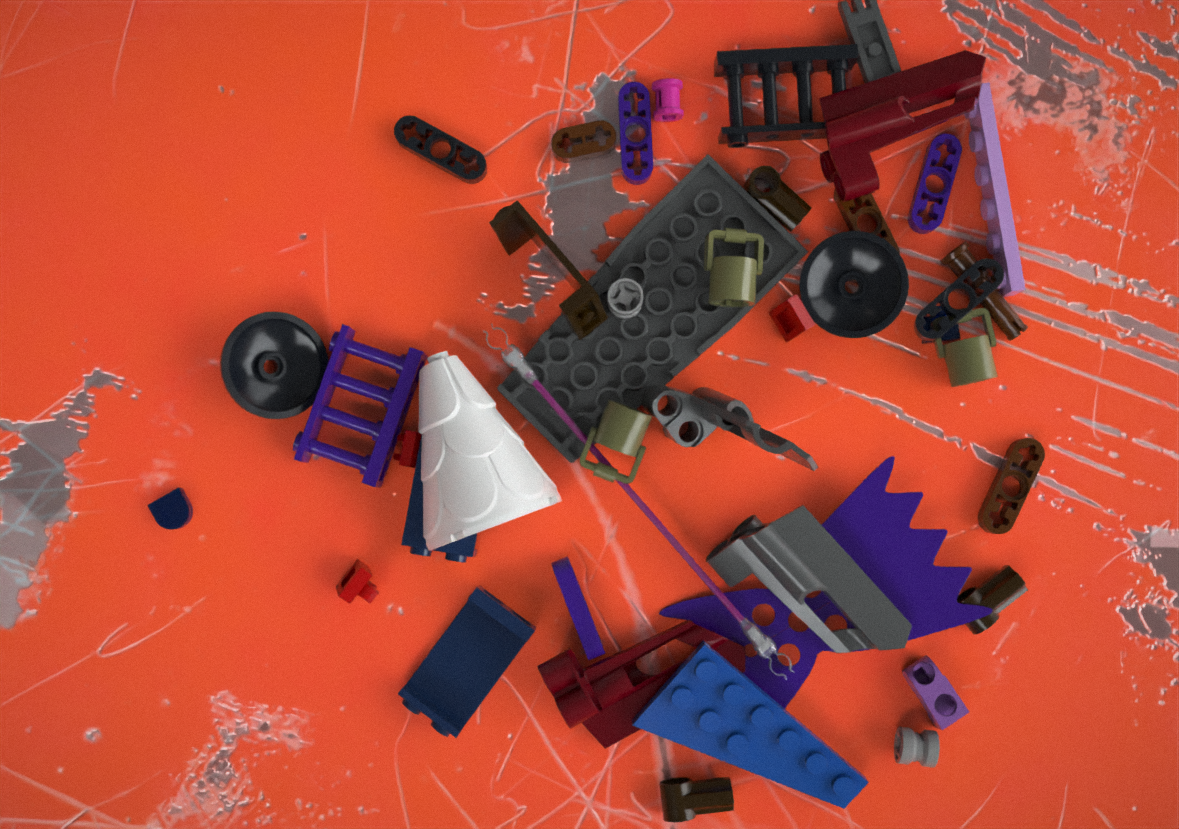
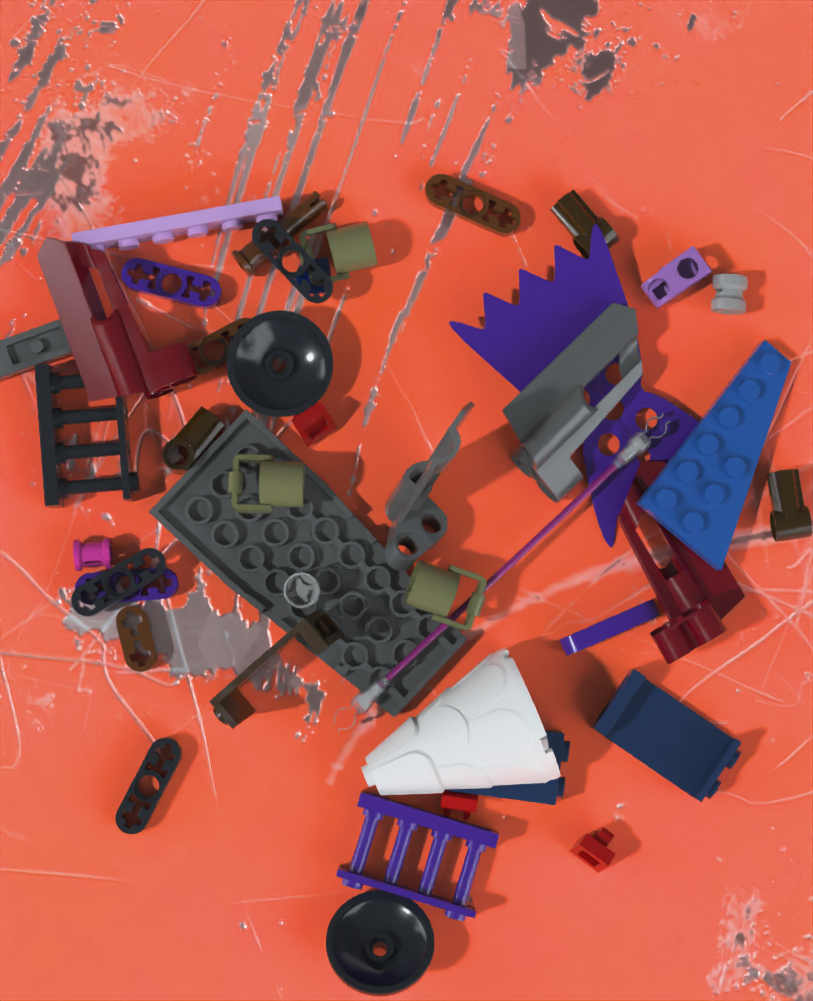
camera: 95 degrees left, 0 degrees up
none -> black beam [71,548,168,617]

